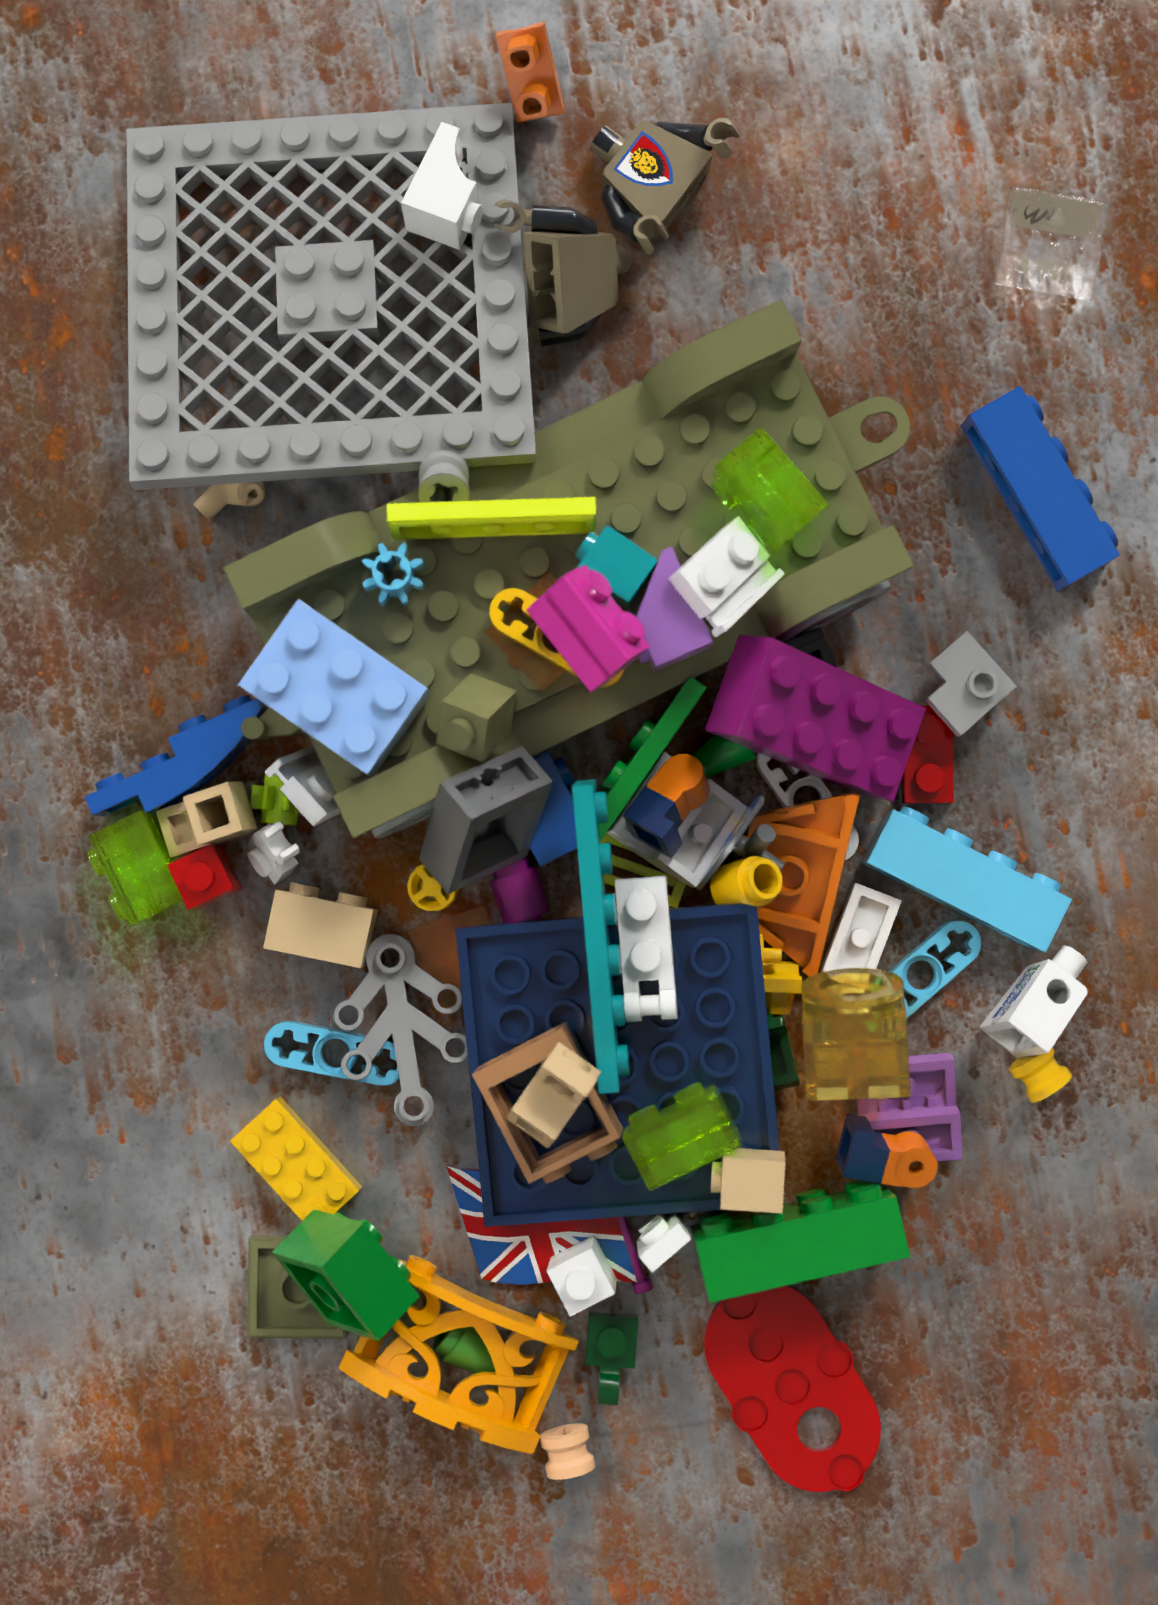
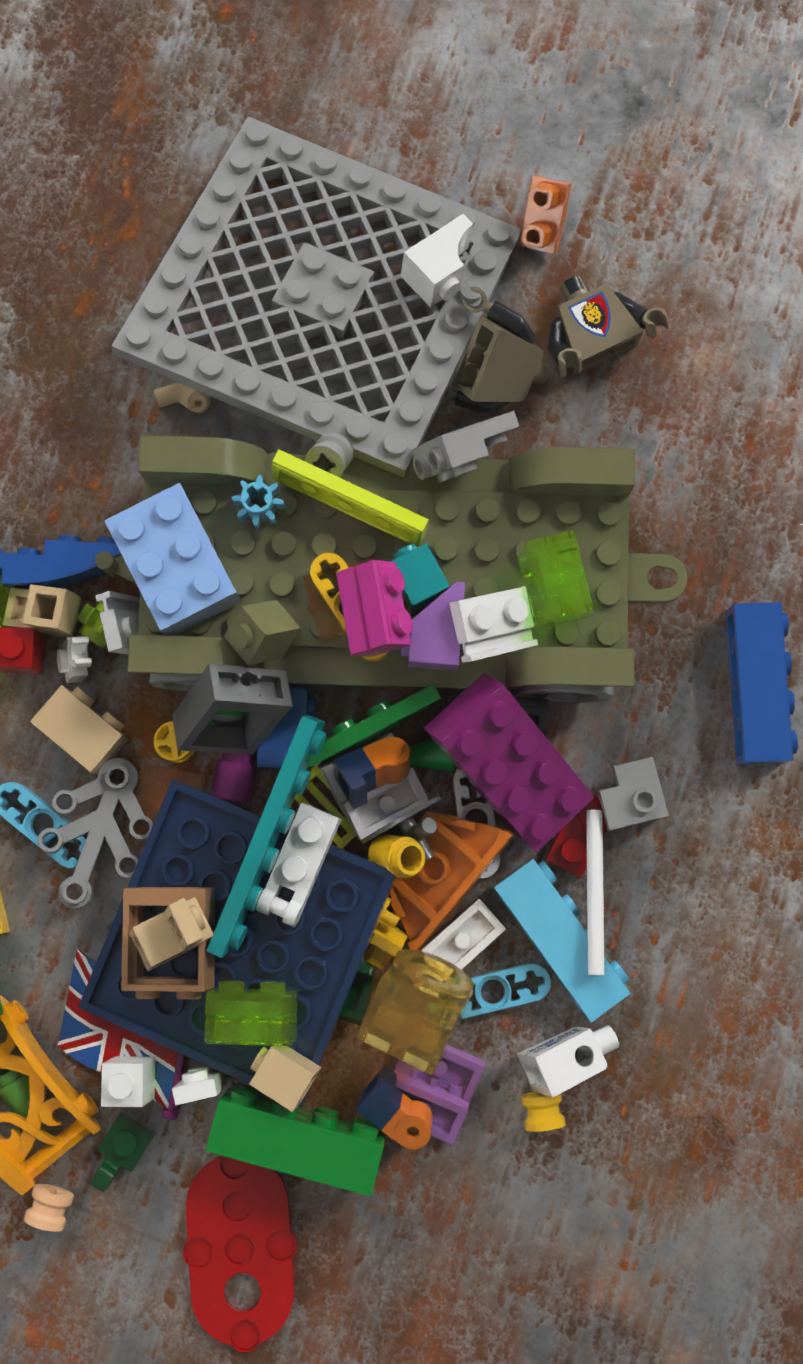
camera: 30 degrees right, 5 degrees down
none -> light grey plate [412,411,519,483]
none -> white bar [586,810,605,976]

